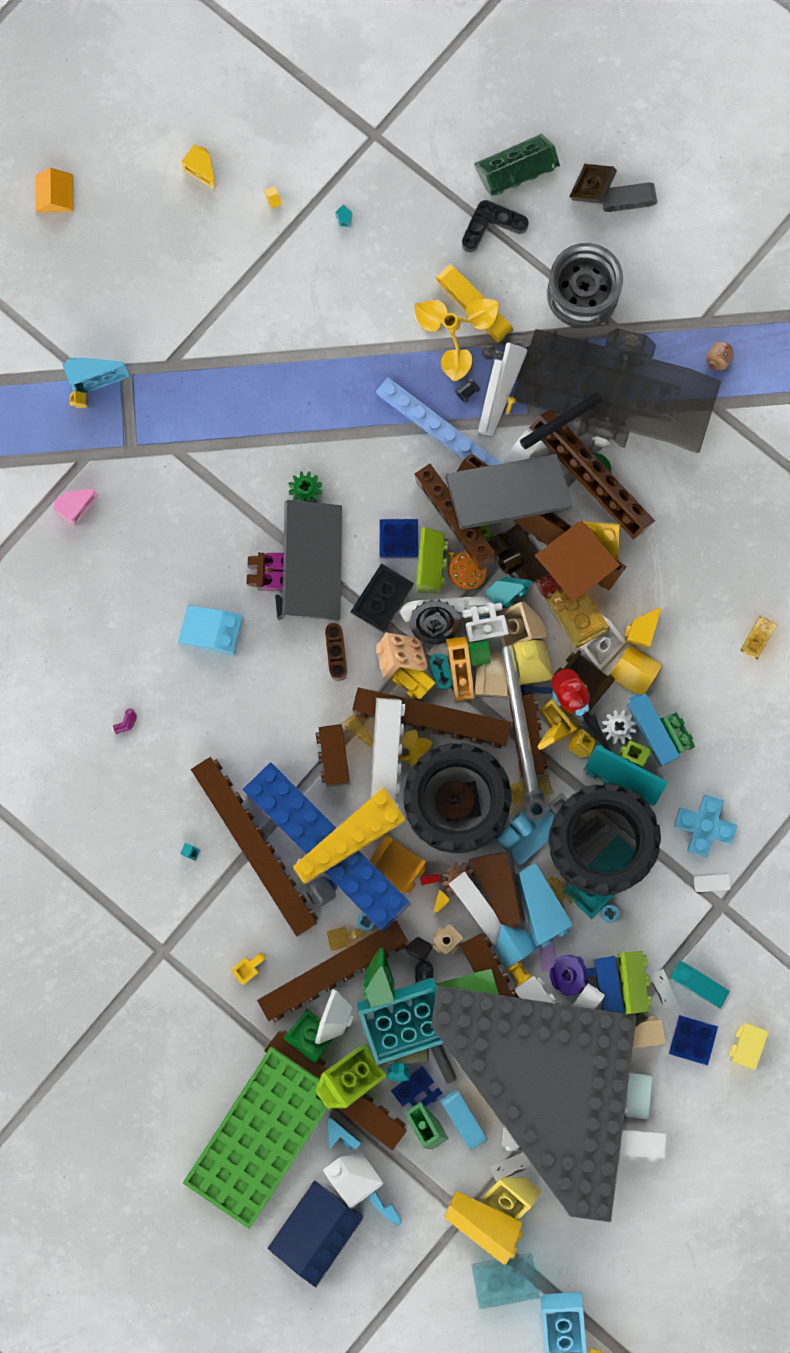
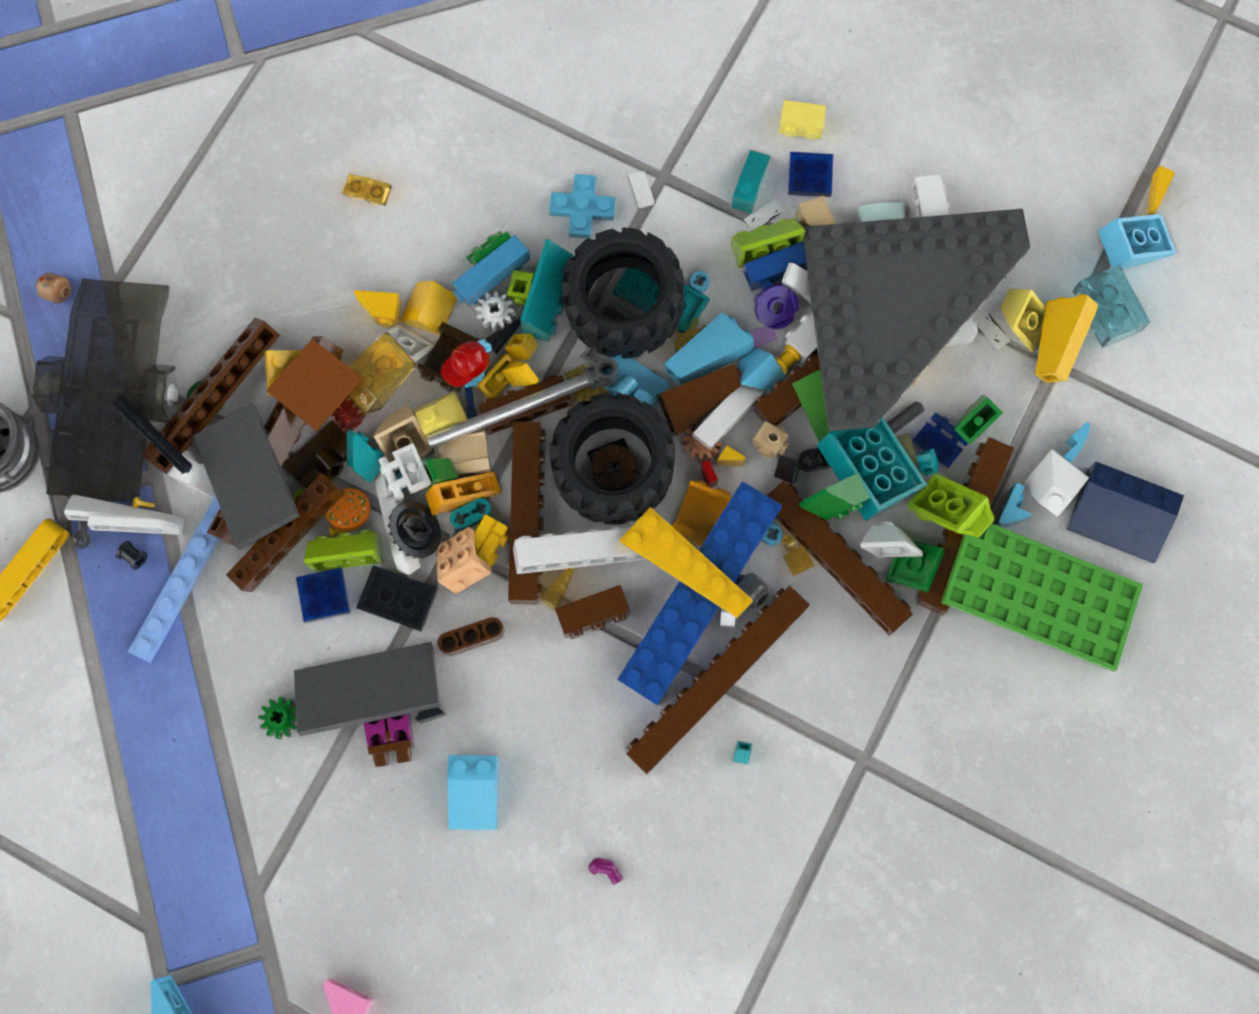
camera: 105 degrees left, 5 degrees down
yellow plate [230,952,266,985] -> none
yellow plate [398,729,432,767] -> none
yellow plant [414,299,499,381] -> none
medium azure beam [440,1089,488,1151] -> none

